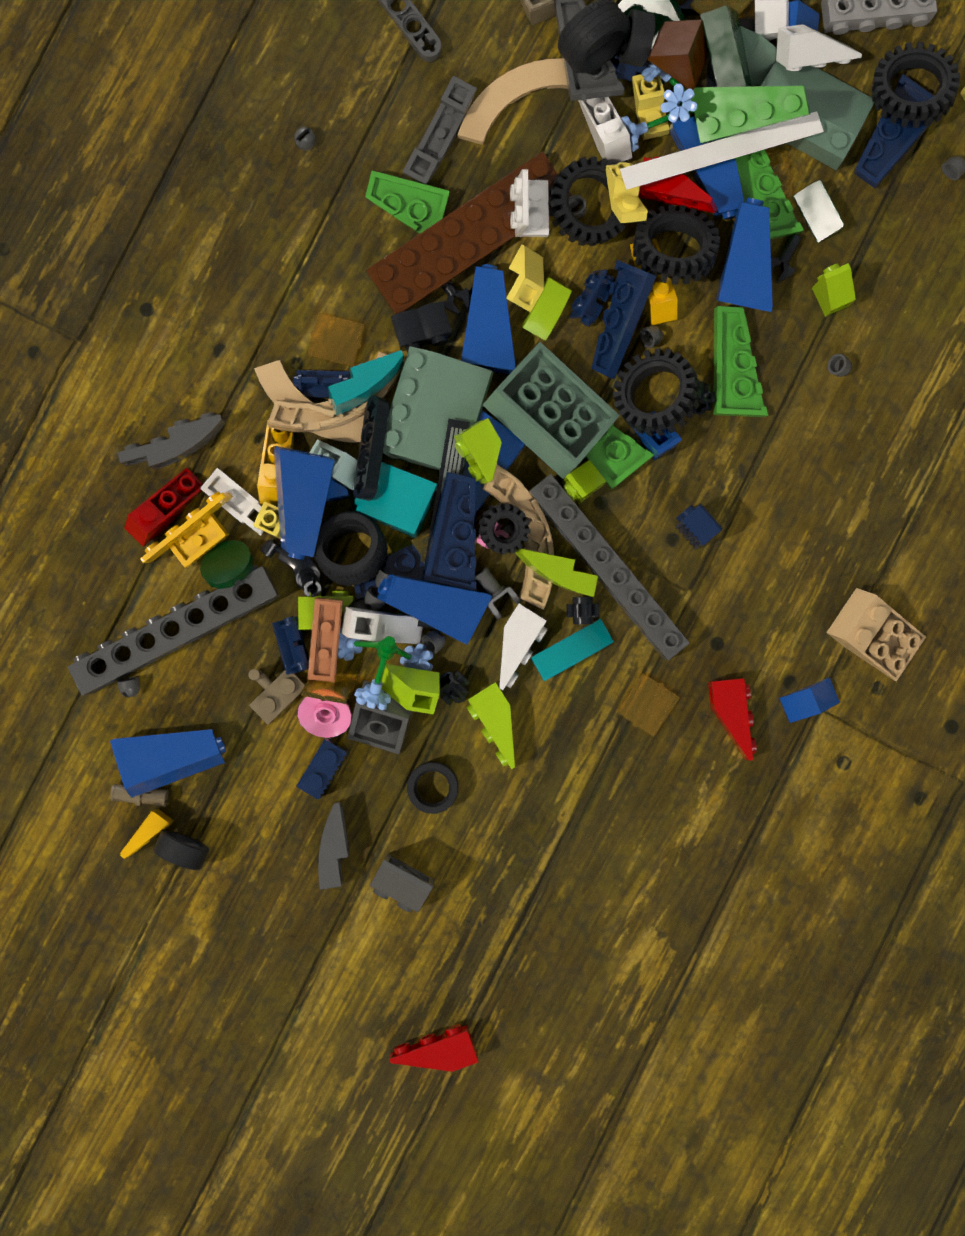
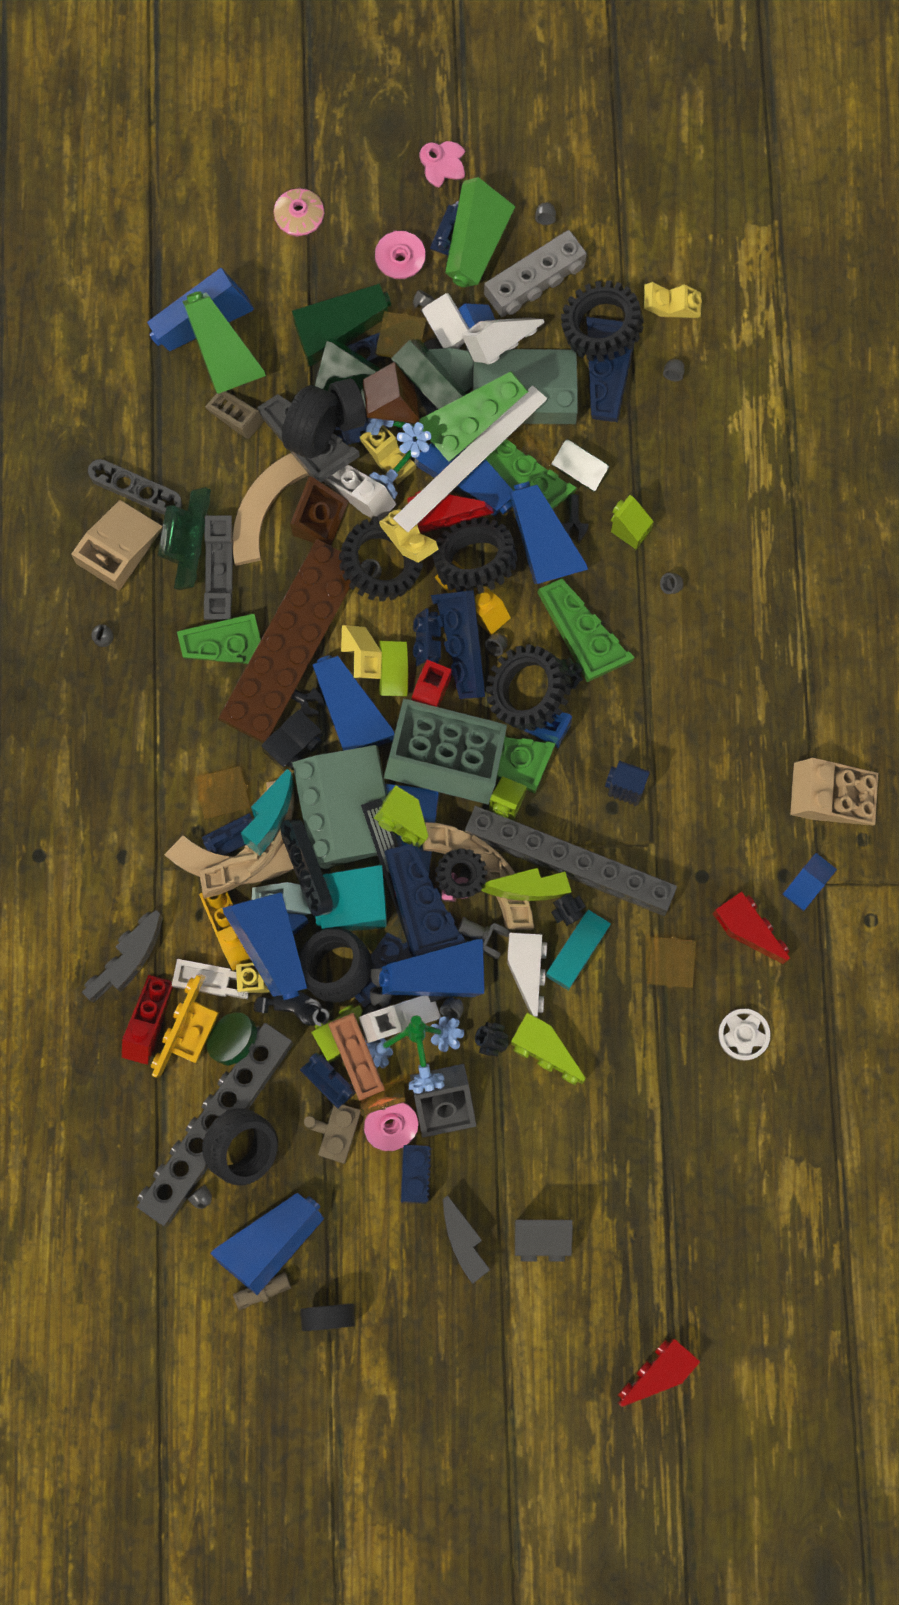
camera: 25 degrees left, 10 degrees down
yellow slope [120,809,174,859] -> none
lime slope [381,664,440,714] -> none
black tyre [407,761,459,814] -> none
white bracket [510,169,549,237] -> none
none -> tan slope [71,500,163,591]
none -> clear green bracket [158,487,211,590]
none -> black tyre [202,1108,278,1186]
none -> reddish brown slope [290,477,349,546]
none -> red slope [411,660,452,707]
none -> white wheel [718,1009,770,1061]

